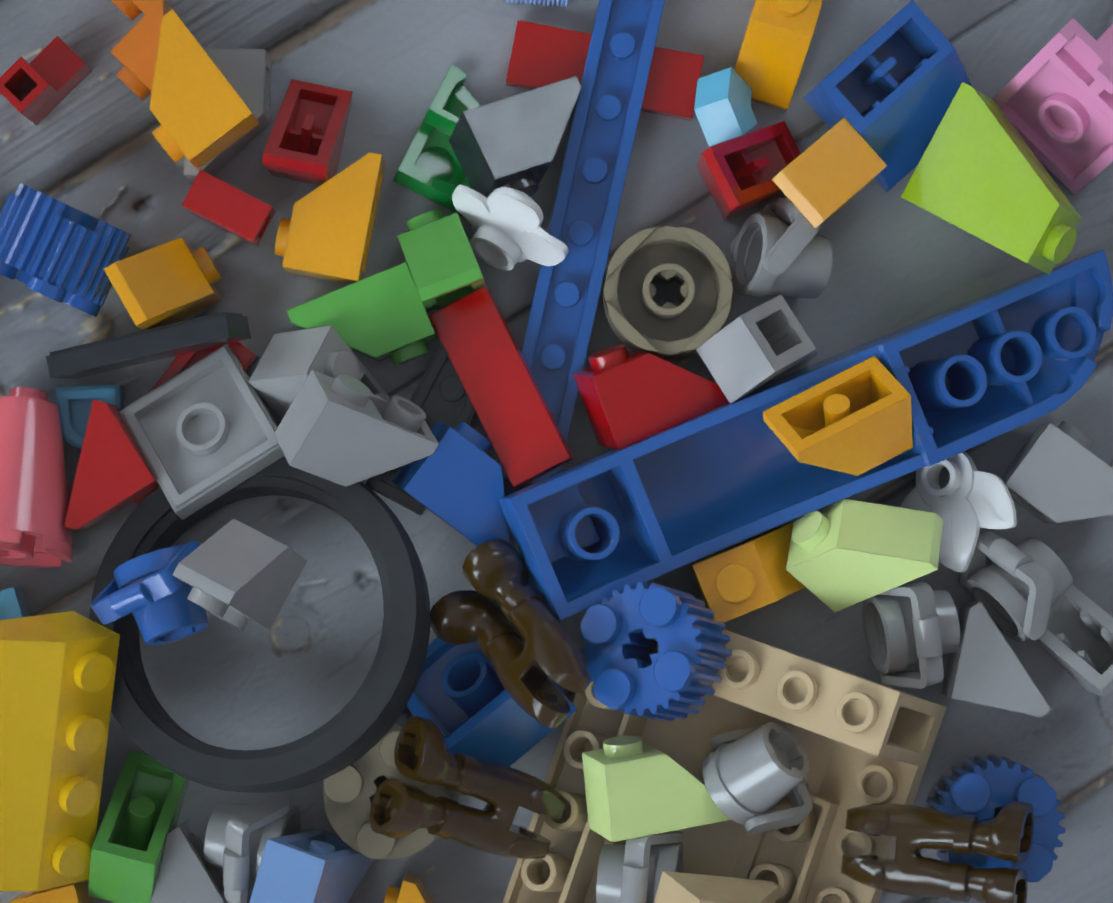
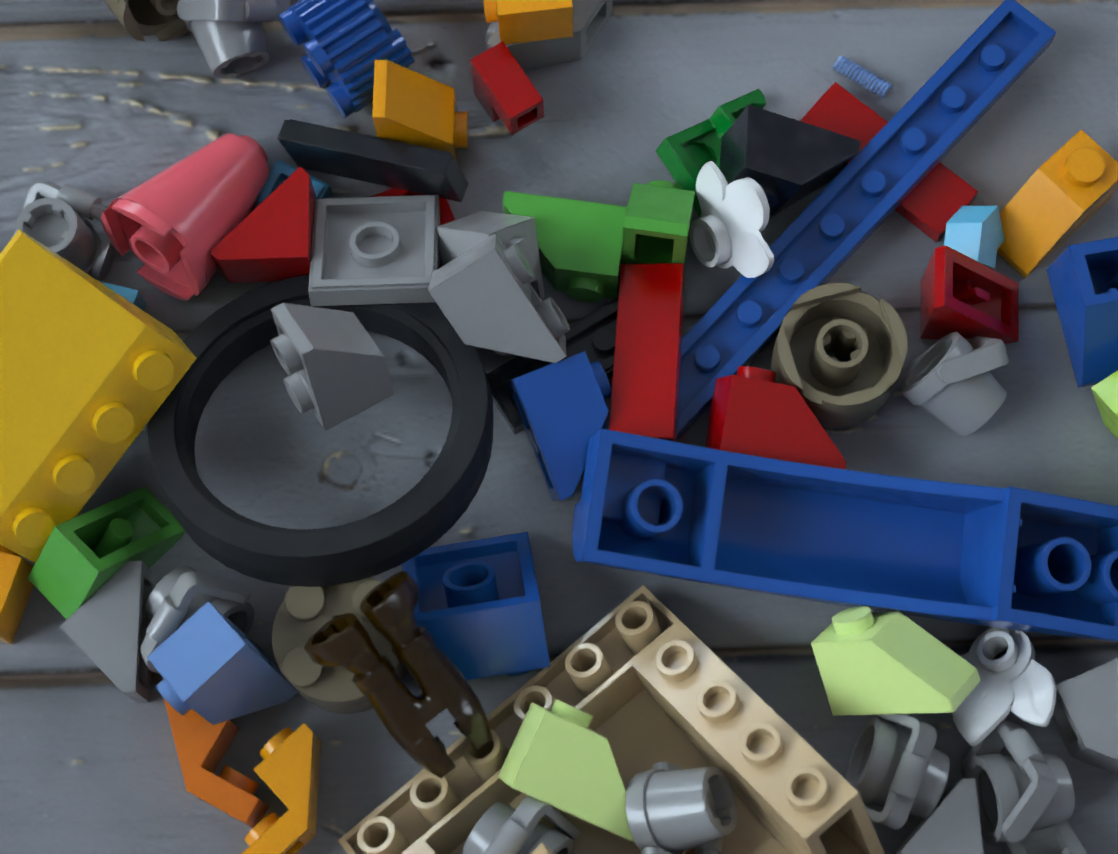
camera: 35 degrees right, 15 degrees down
blue piece [90,540,209,646] -> none
red slope [262,79,353,186] -> none
light orange slope [275,152,386,285] -> none
dark brown piece [430,539,592,728] -> none
blue brick [580,582,732,721] -> none
light orange slope [688,521,805,623] -> none
light grey slope [696,295,818,404] -> none
light orange slope [763,356,913,476] -> none
light orange slope [772,117,887,228] -> none

